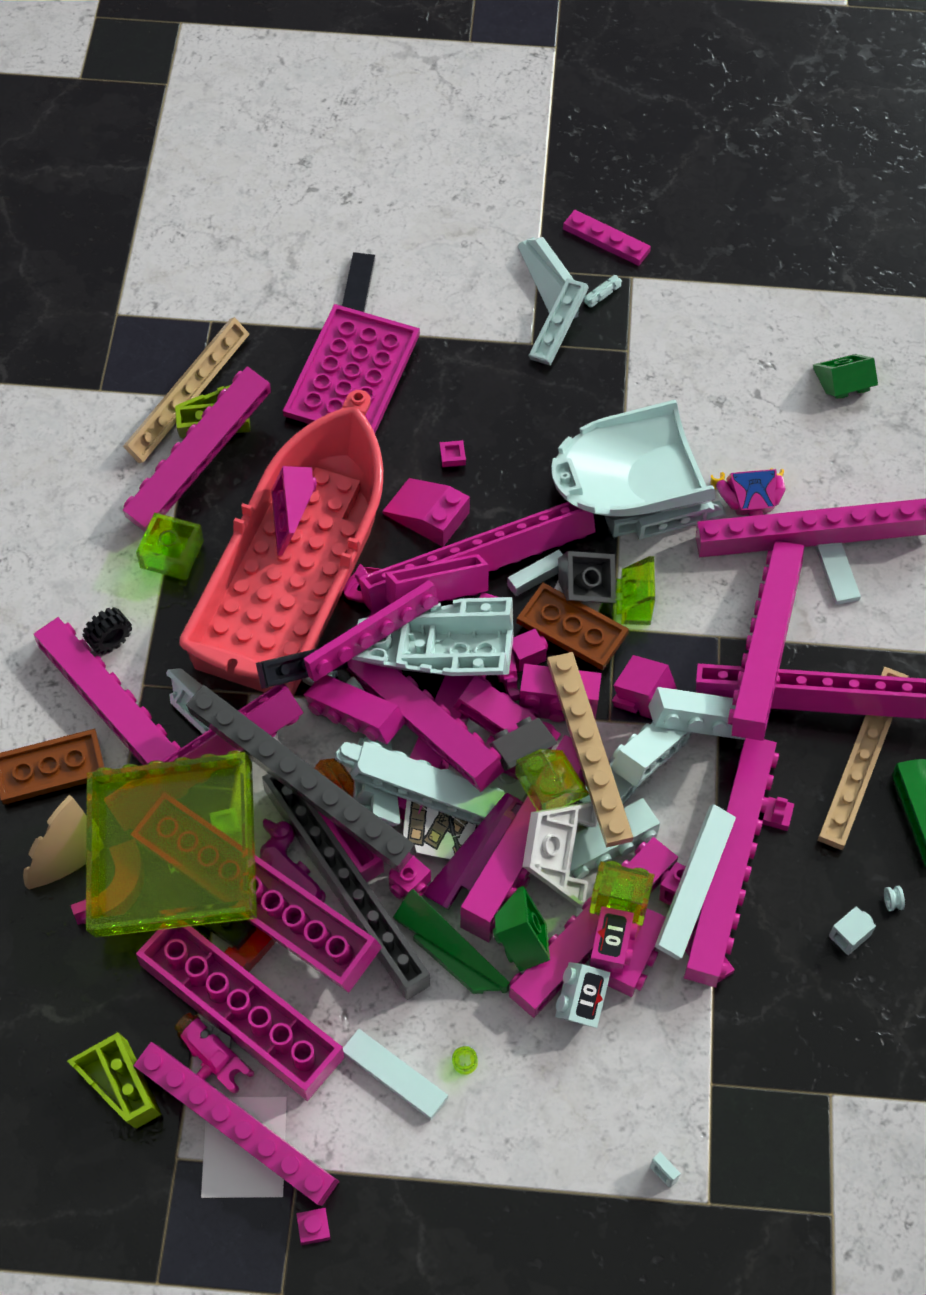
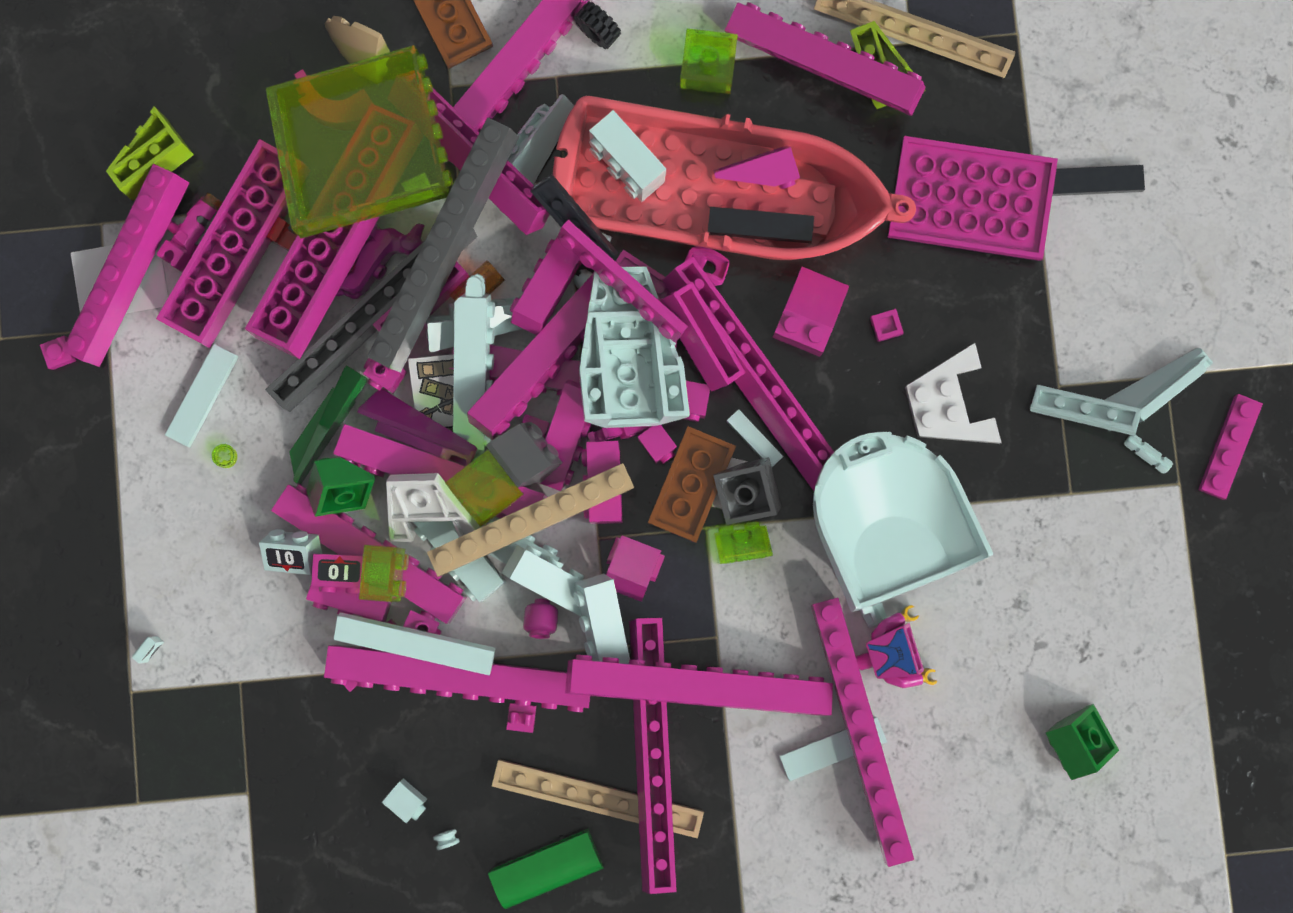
camera: 85 degrees right, 25 degrees up
none -> dark pink head [523,599,558,639]
none -> light aqua brick [589,110,666,203]
none -> black tile [708,207,814,244]
none -> white wing [905,343,1001,444]

